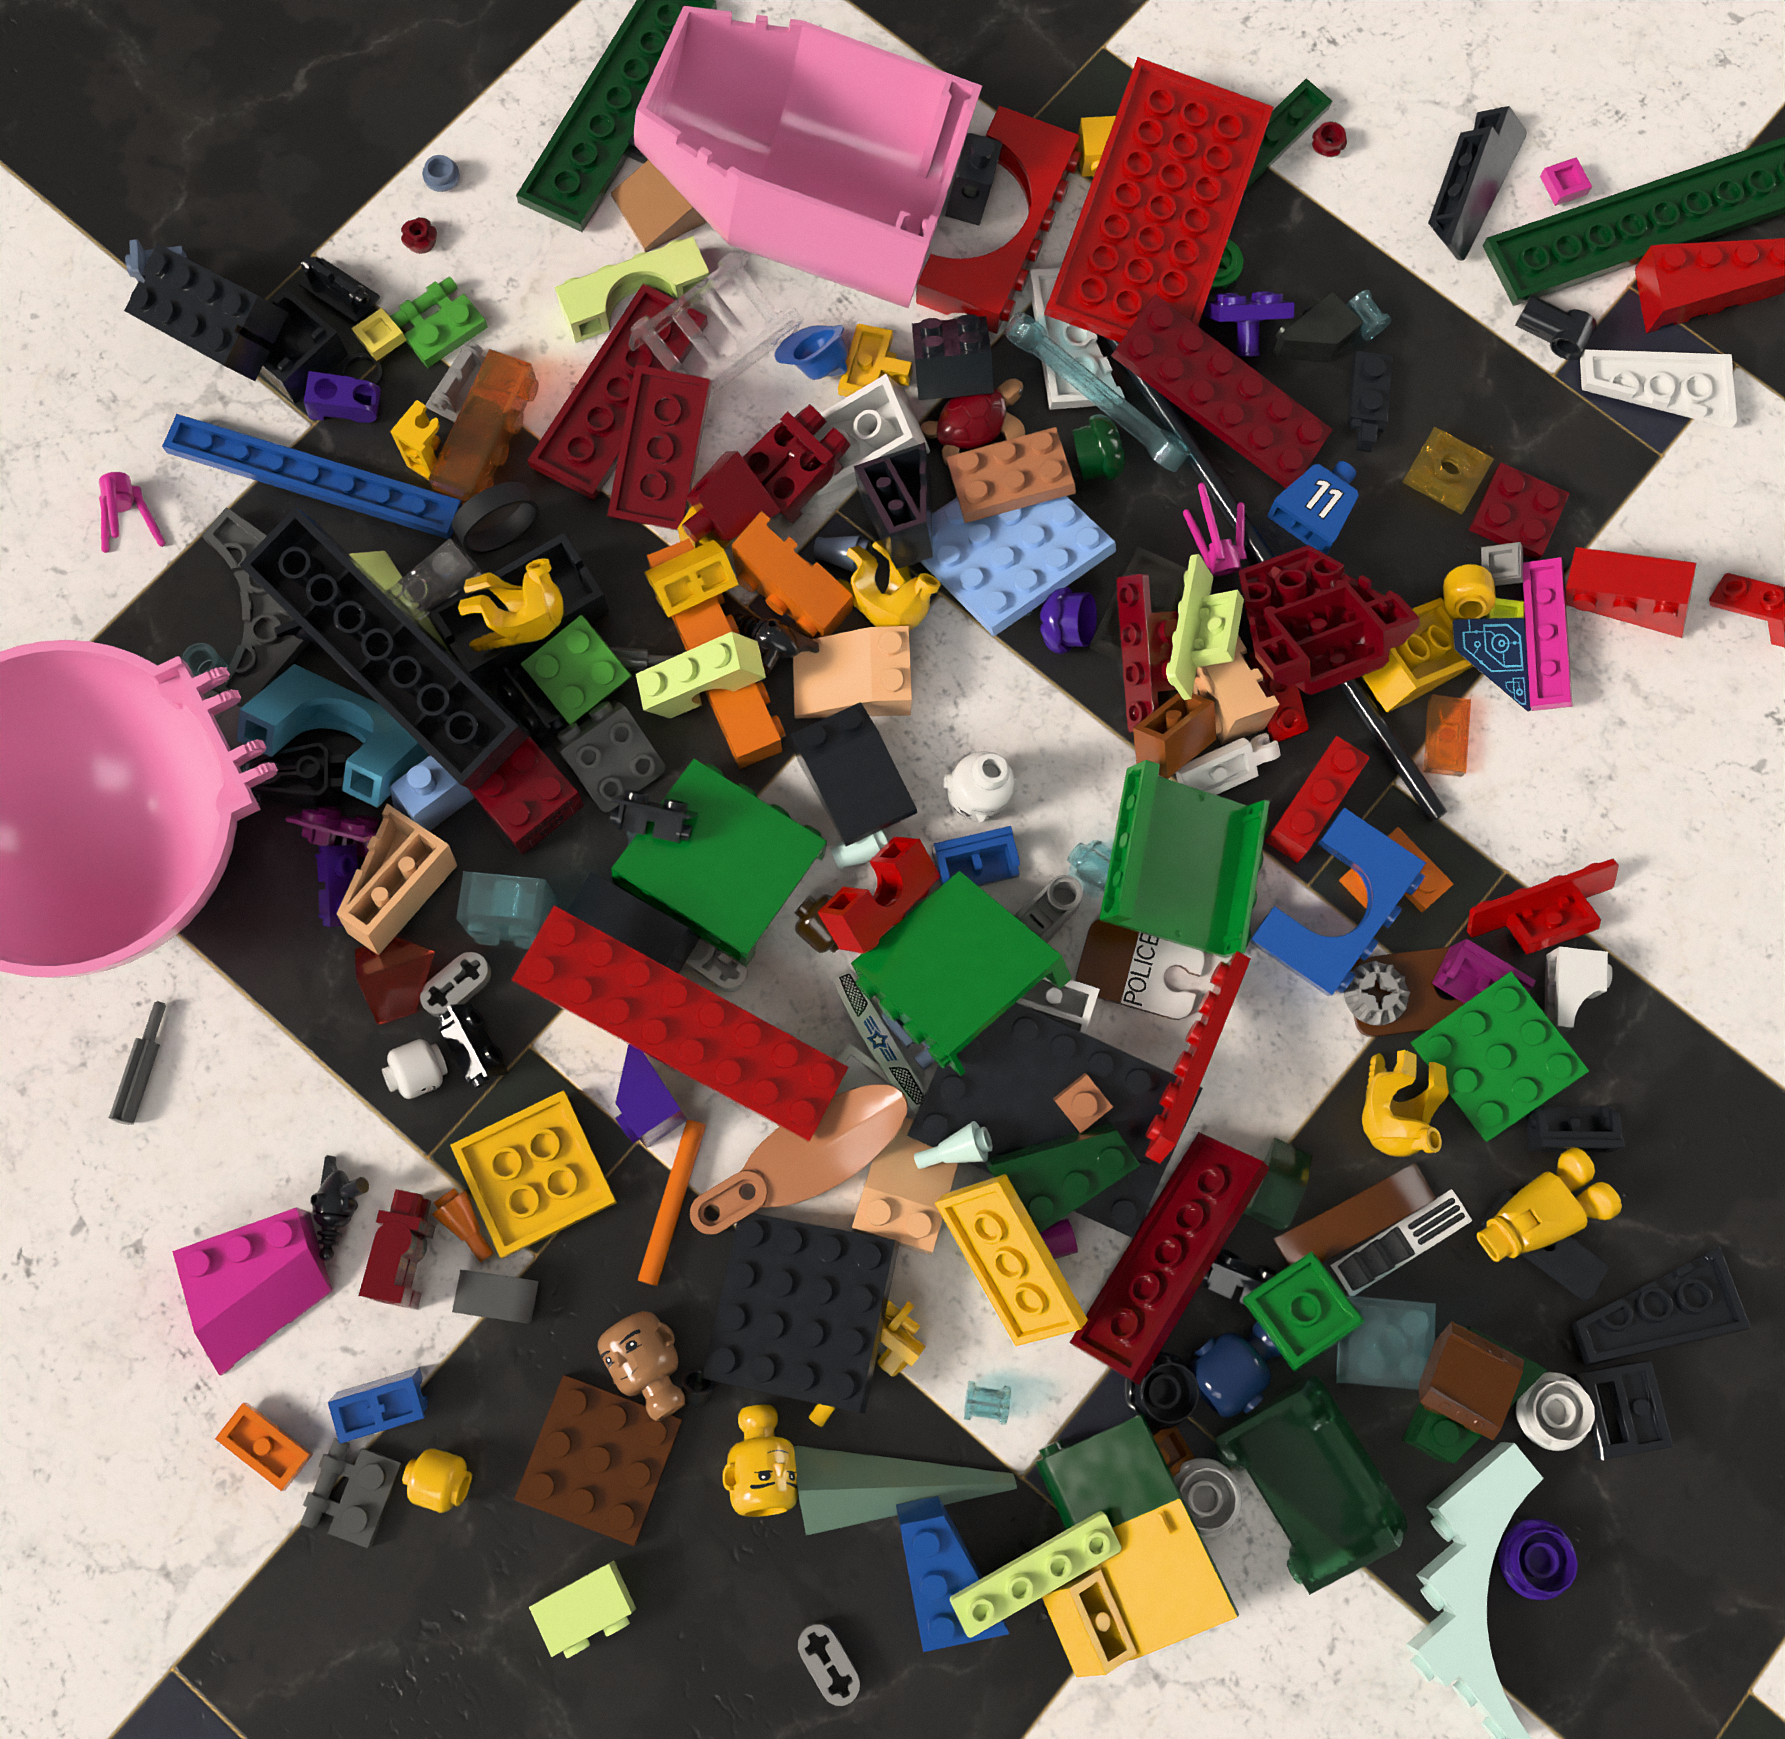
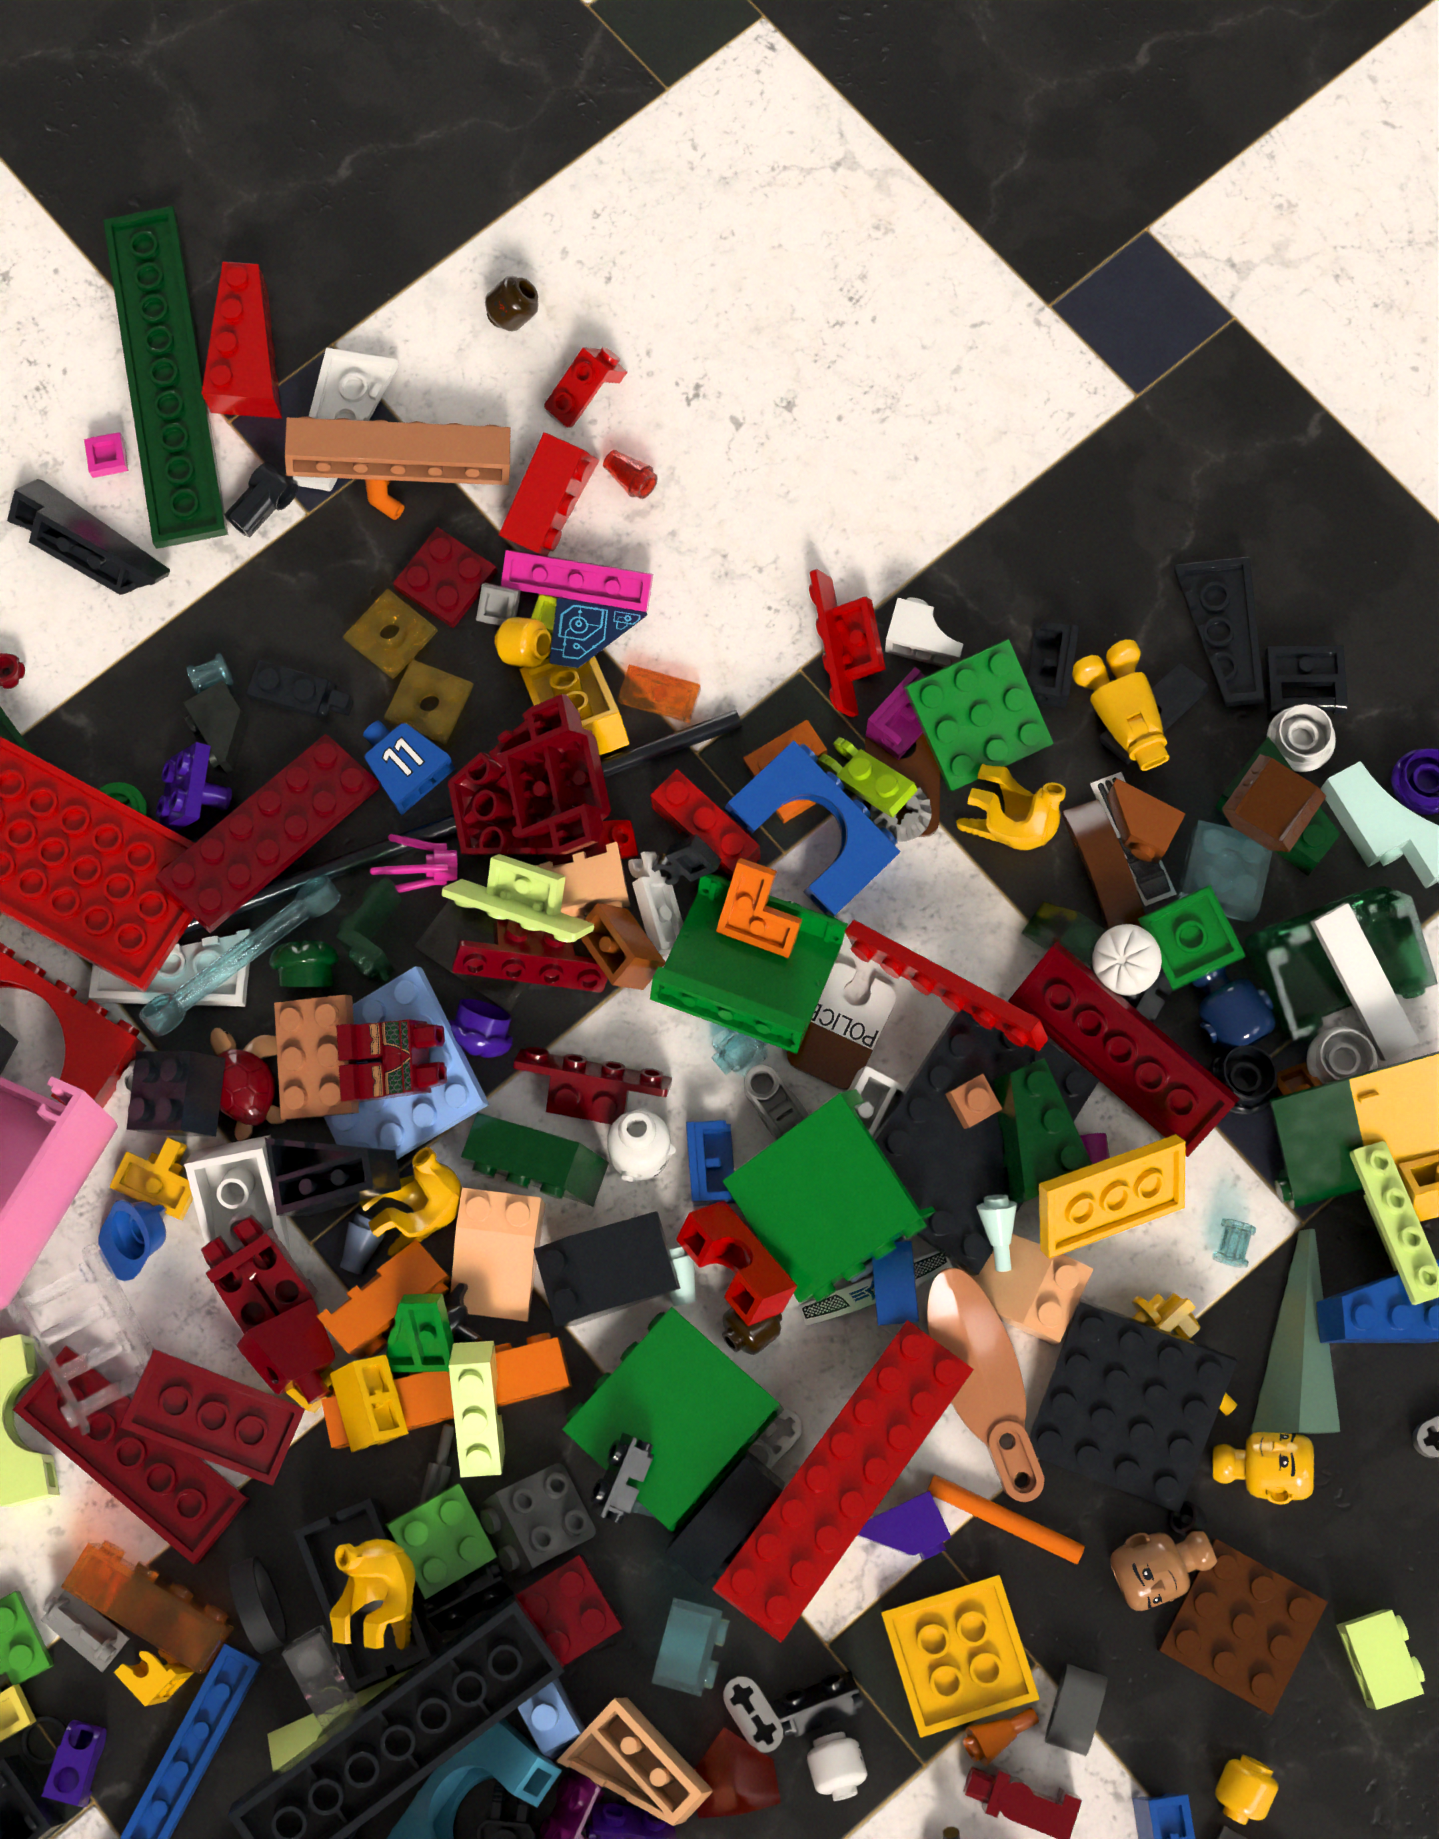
camera: 70 degrees left, 0 degrees up
none -> nougat brick [285,416,510,485]
none -> dark red hips [336,1019,447,1103]
none -> clear green bracket [337,877,402,982]
none -> orange arm [365,479,405,520]
none -> clear yellow piece [384,659,474,744]
none -> green wing [386,1294,454,1372]
none -> dark green wedge [461,1112,609,1207]
none -> dark red bracket [513,1047,672,1125]
none -> clear red cone [603,450,658,499]
none -> black plate [652,834,722,885]
none -> orange plate [716,858,802,958]
none -> lime hinge [818,737,918,817]
none -> blue slope [872,1241,919,1326]
none -> white piece [1092,924,1162,995]
none -> dark orange slope [1106,778,1186,864]
none -> white tile [1310,903,1419,1061]

